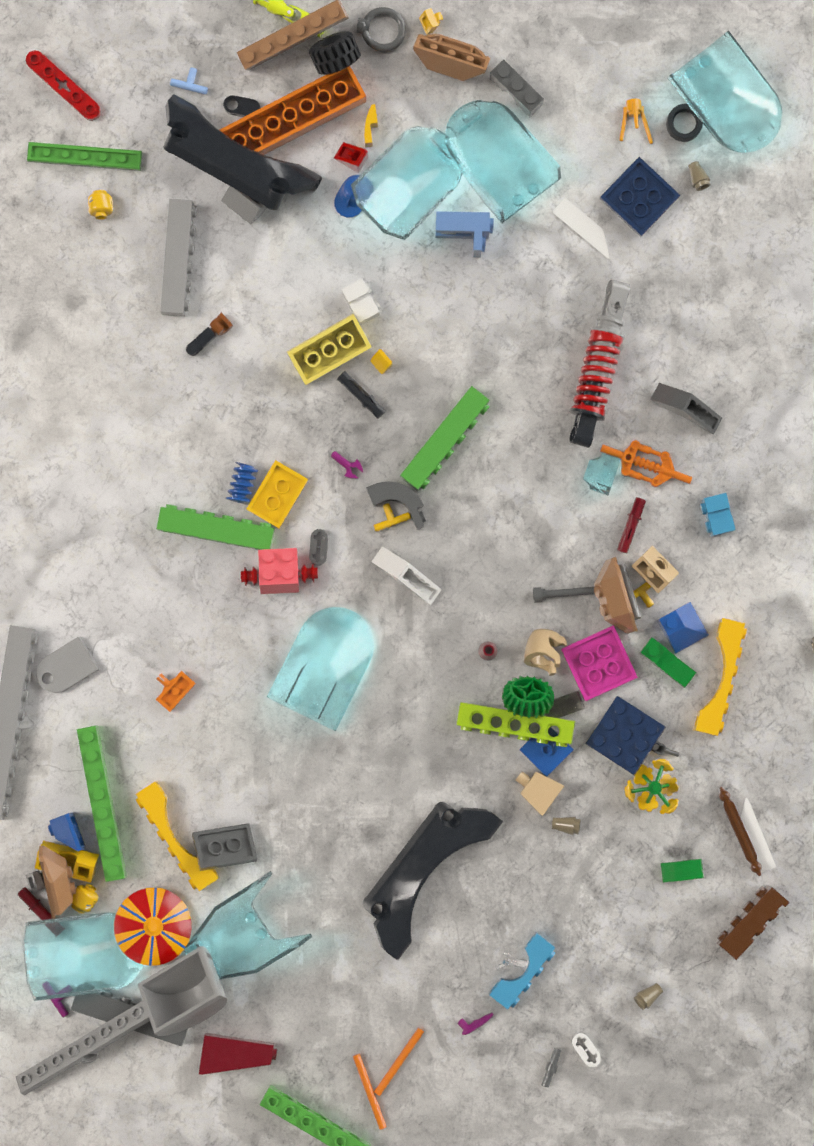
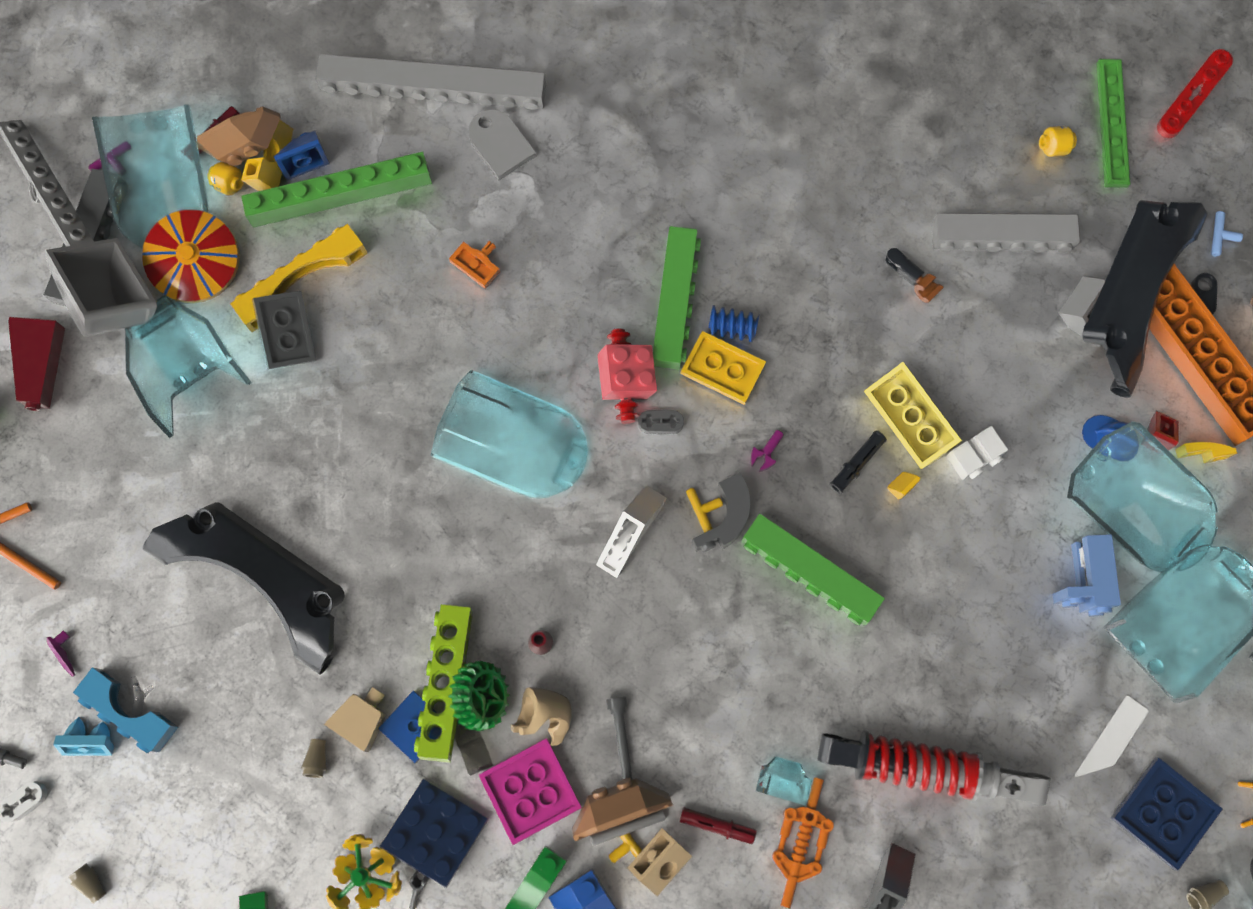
camera: 90 degrees right, 10 degrees down
none -> medium azure tile [53,717,115,756]

